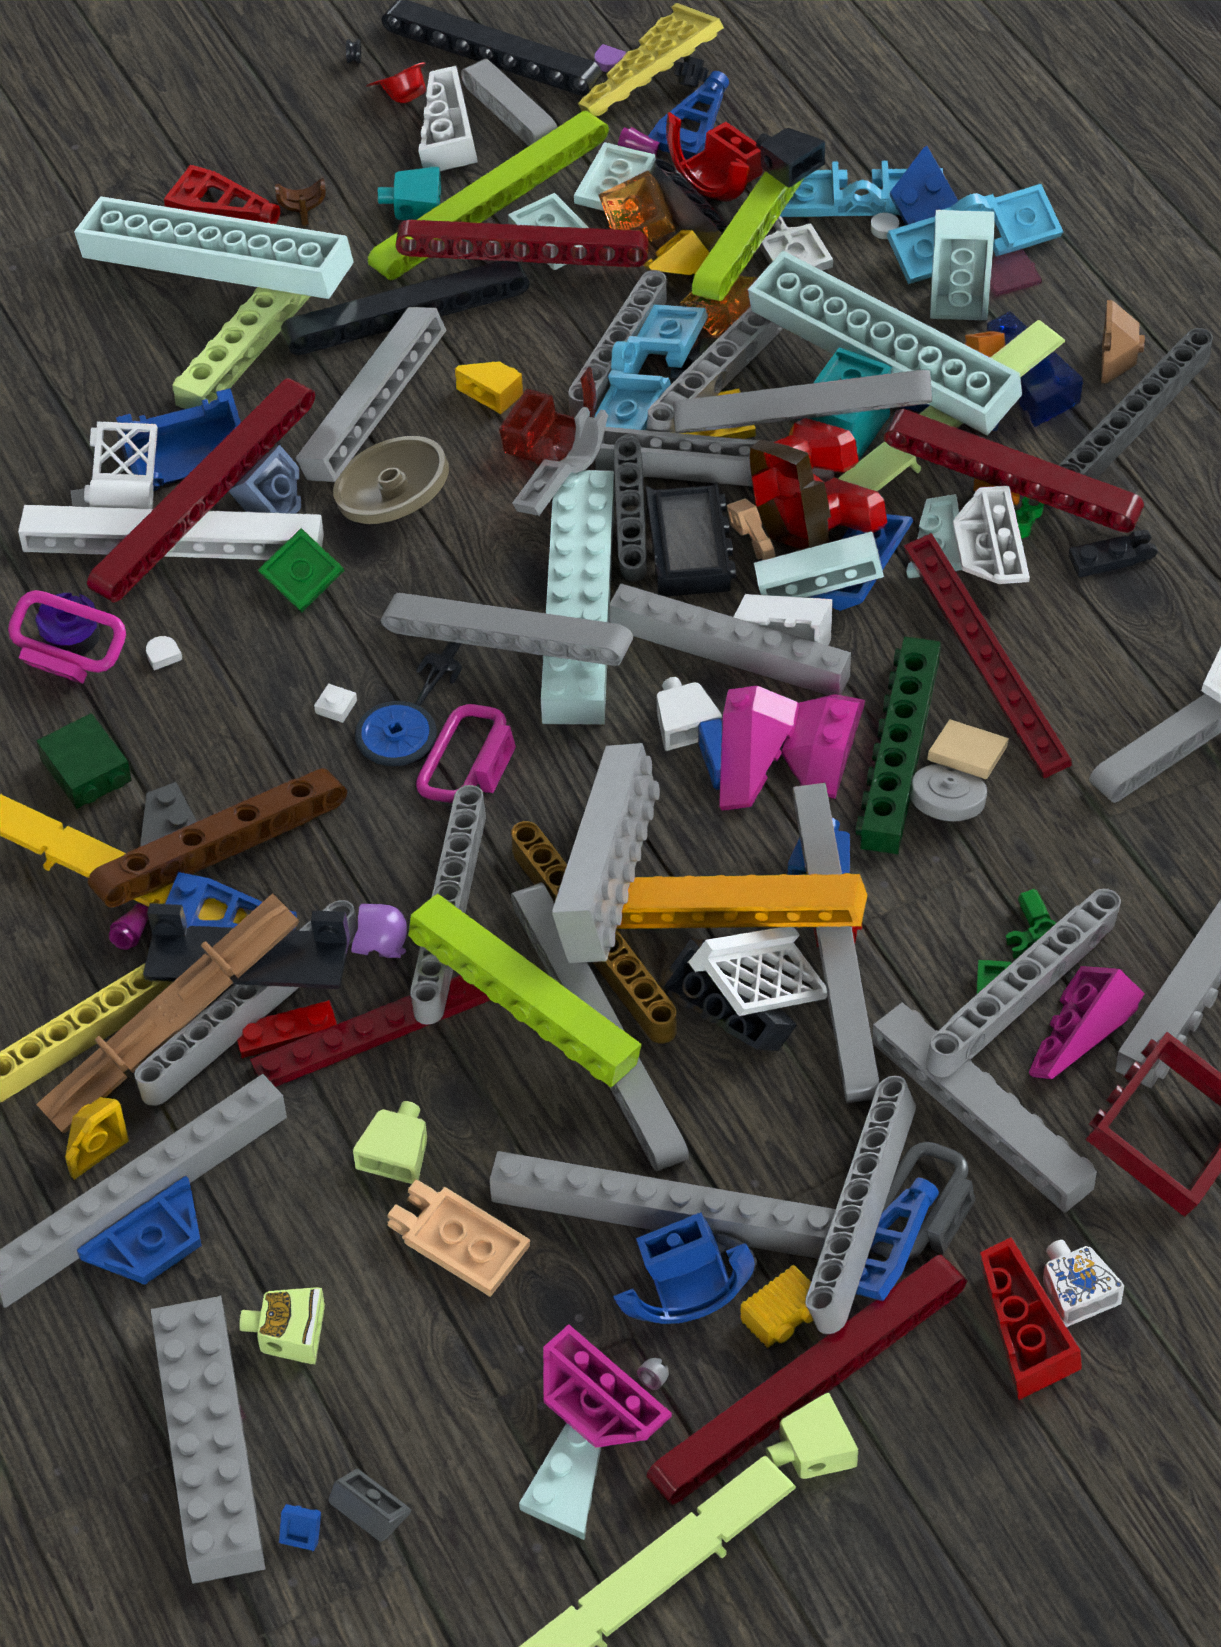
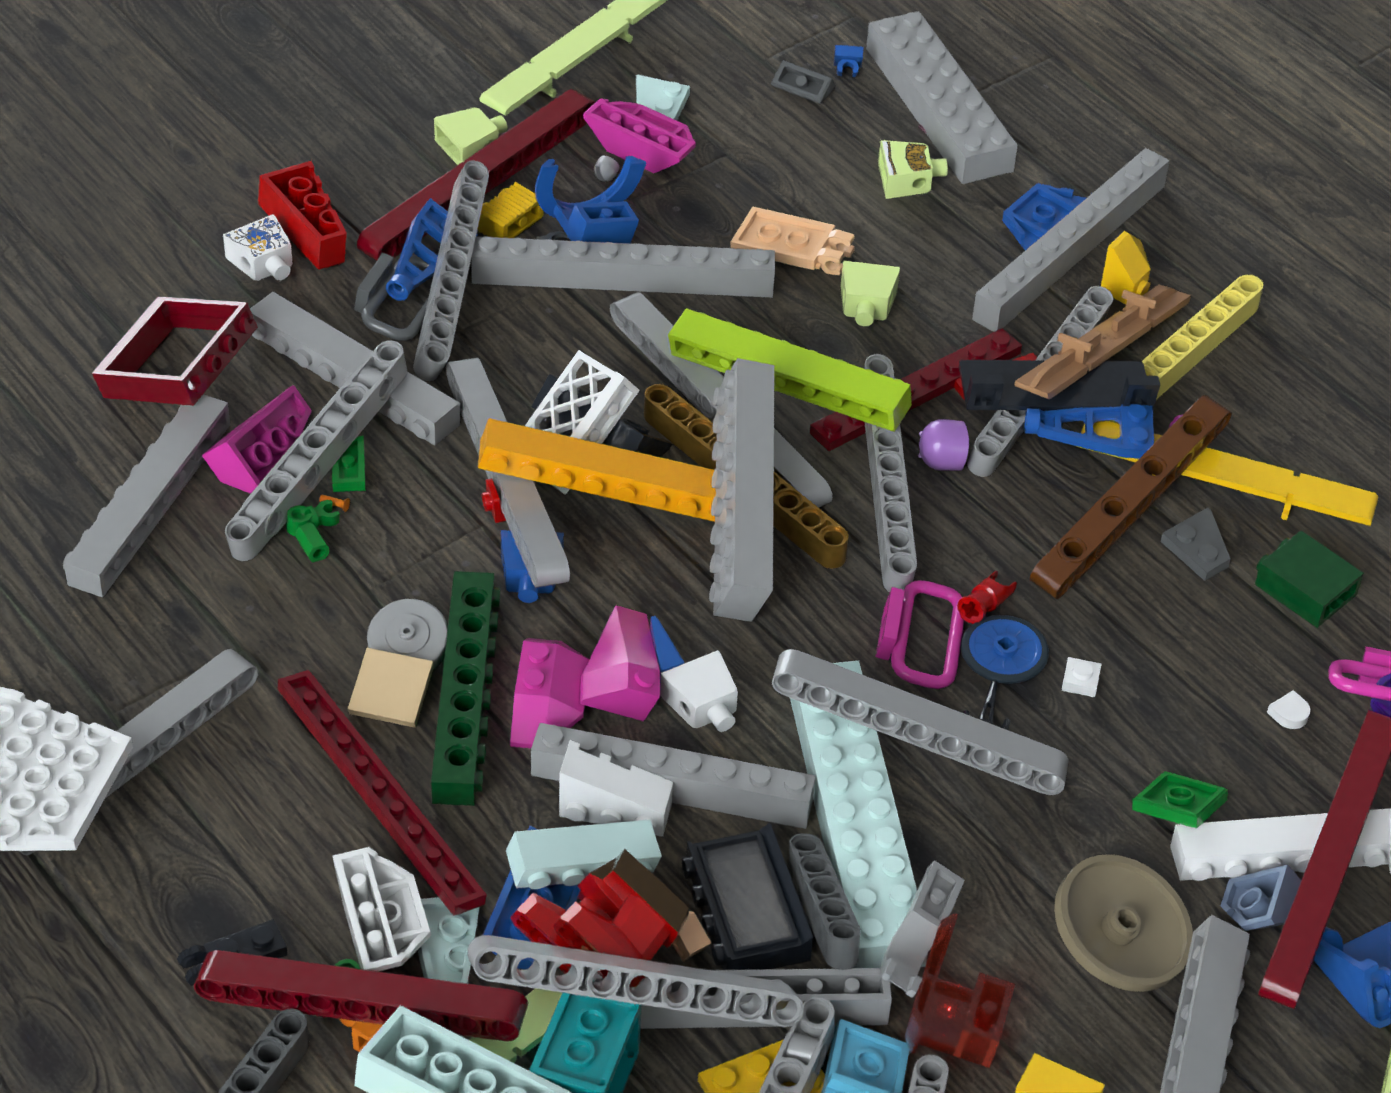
camera: 165 degrees right, 5 degrees down
none -> orange piece [319,494,350,512]
none -> red piece [957,571,1017,624]

